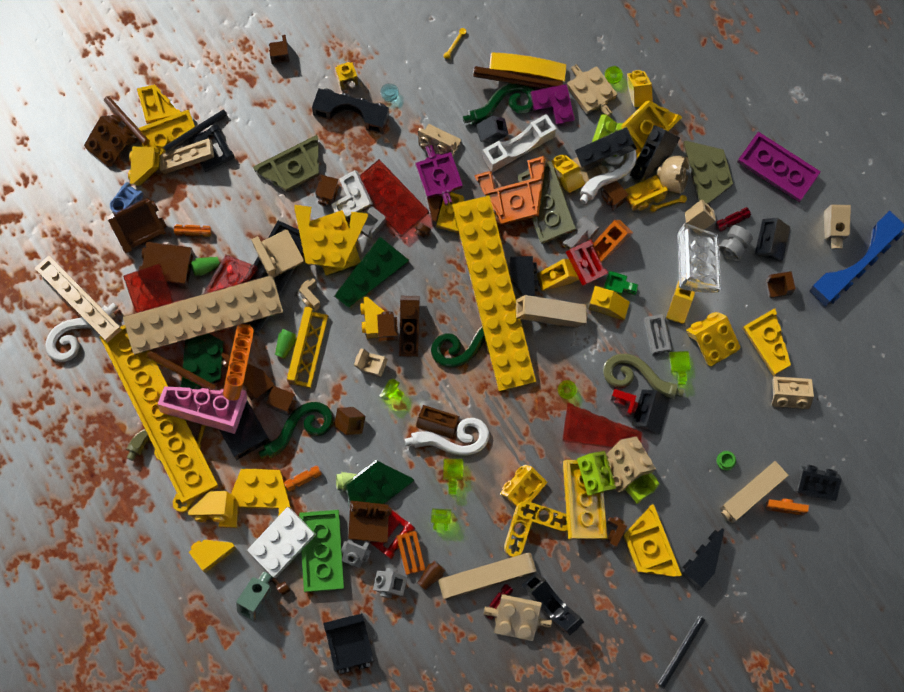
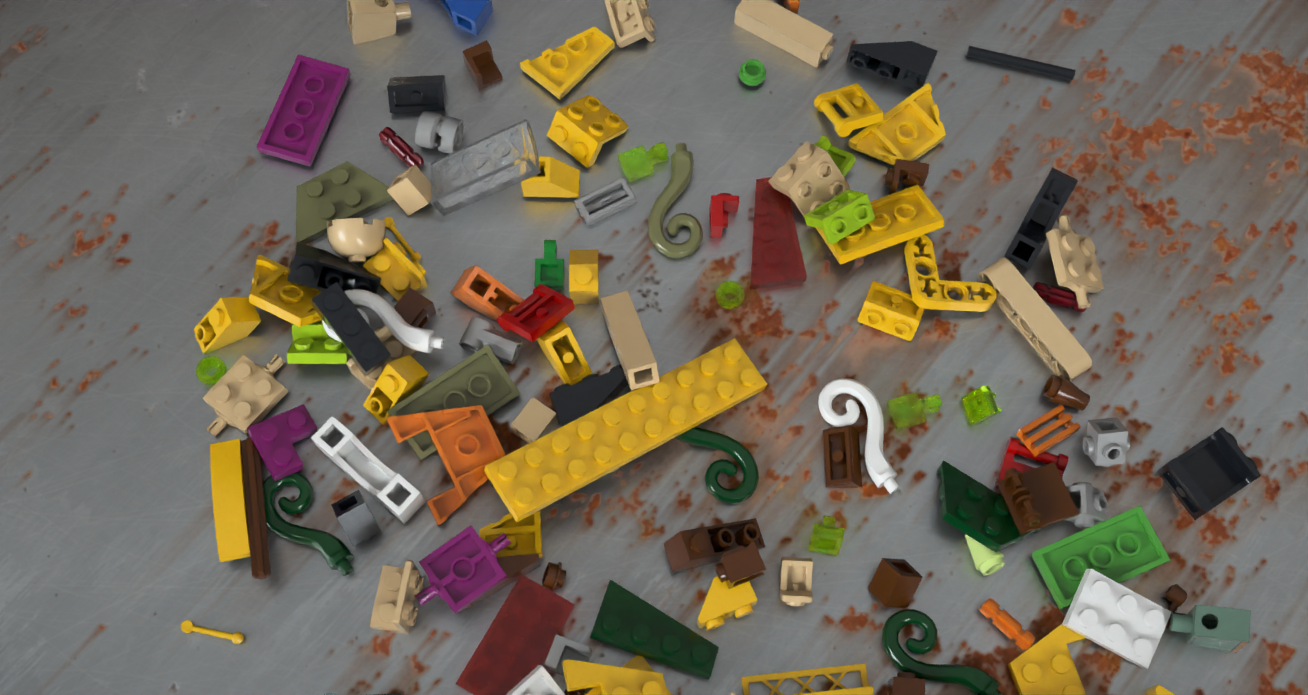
camera: 110 degrees left, 5 degrees down
black panel [632,390,670,434] -> none
none -> tan panel [511,398,558,444]
none -> yellow plate [814,83,883,137]

